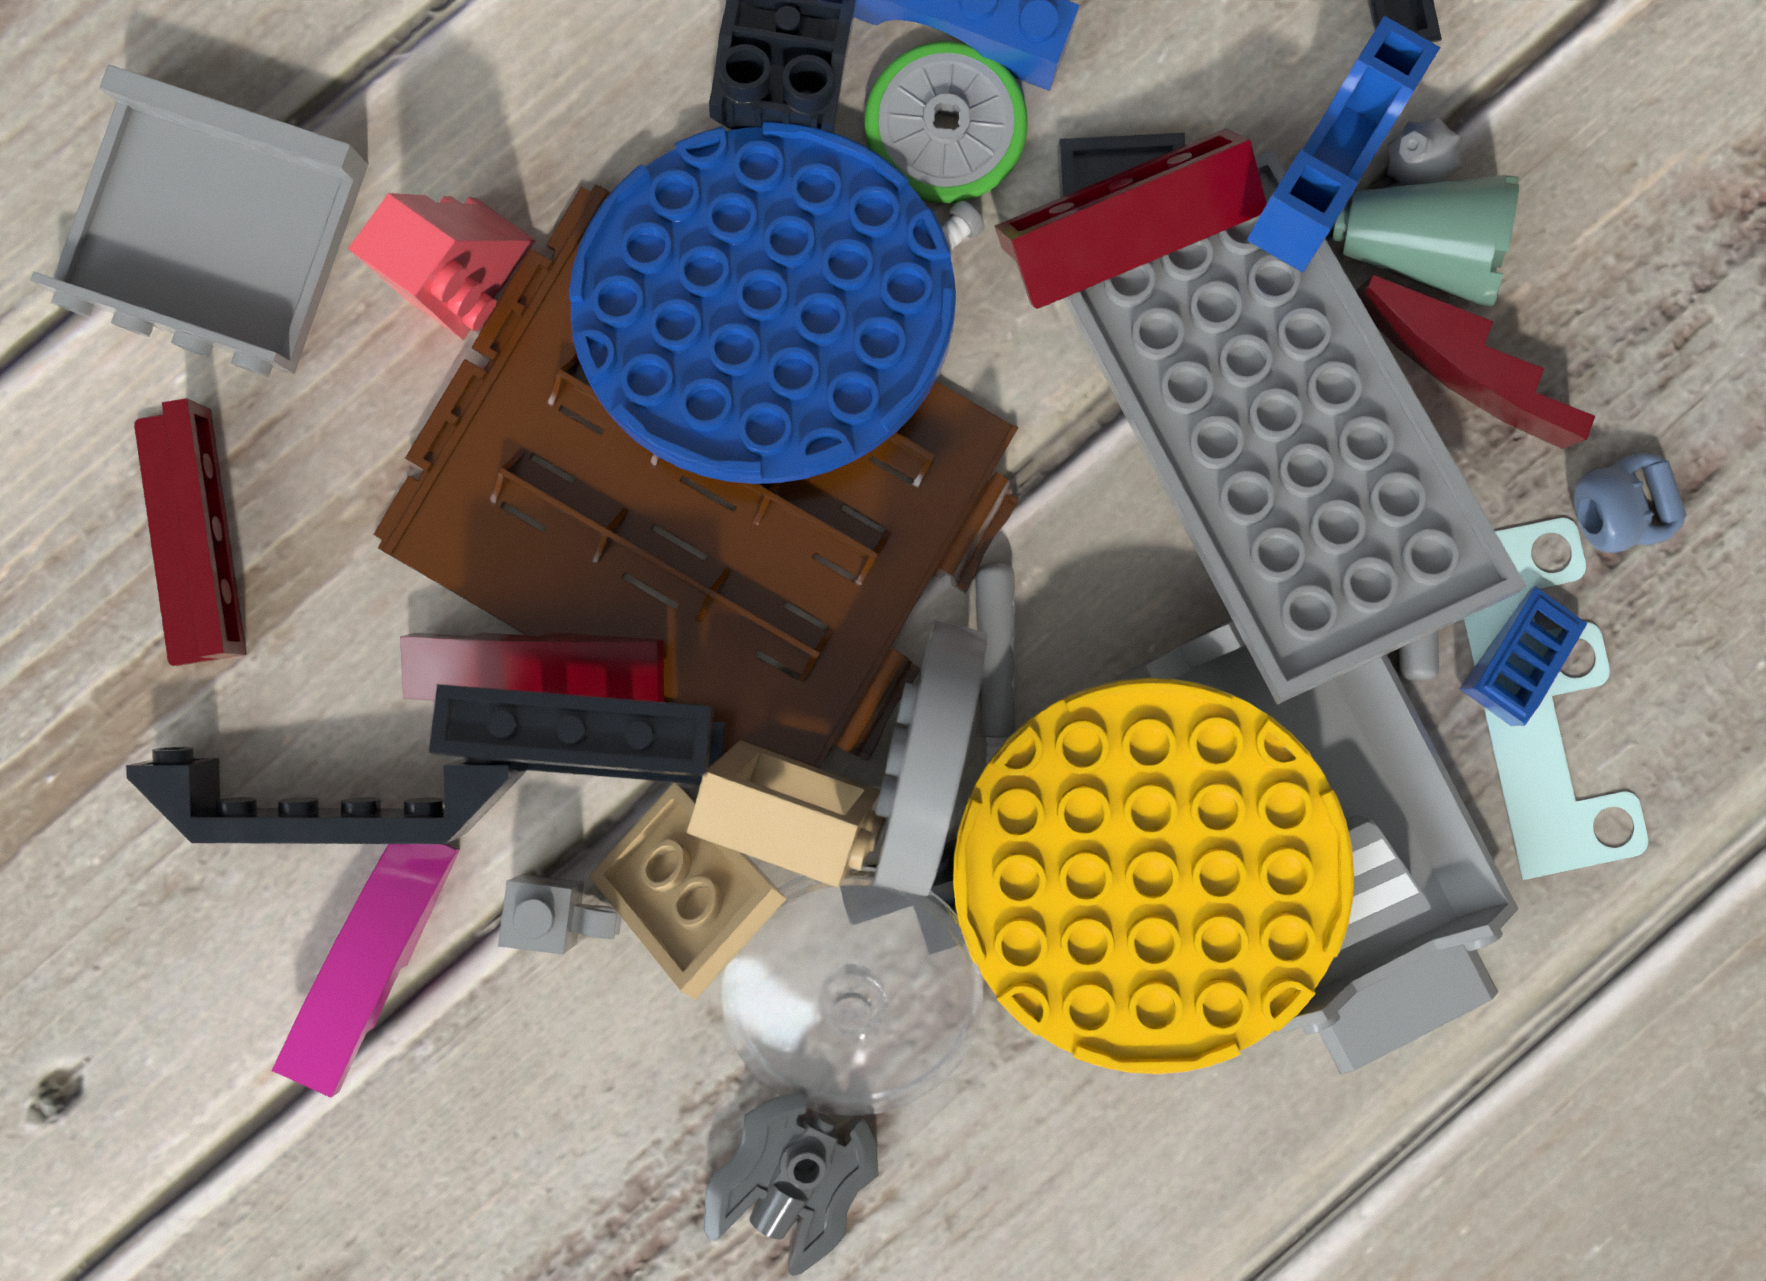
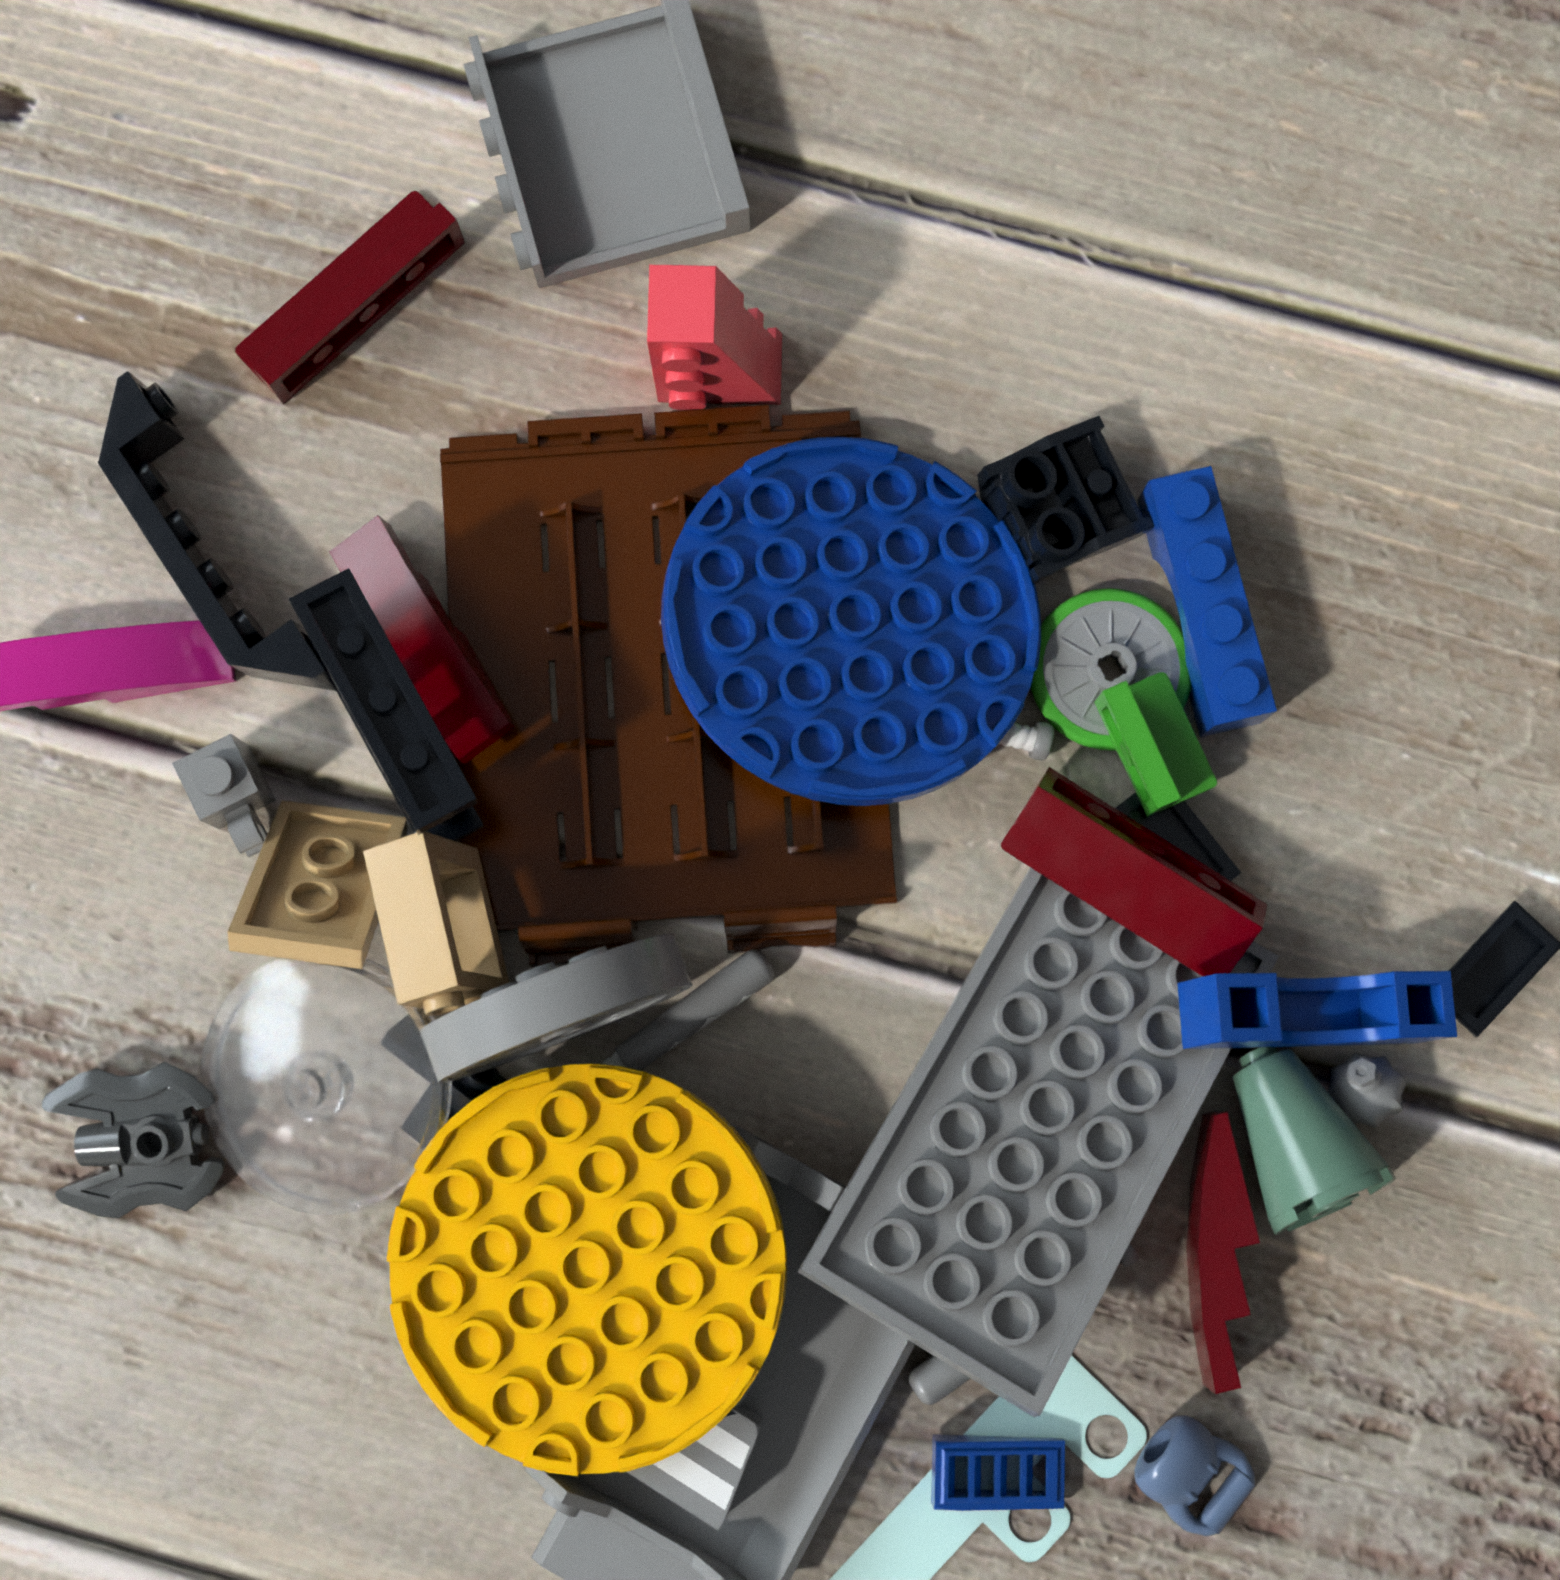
camera: 60 degrees right, 5 degrees down
none -> bright green panel [1094,672,1217,817]

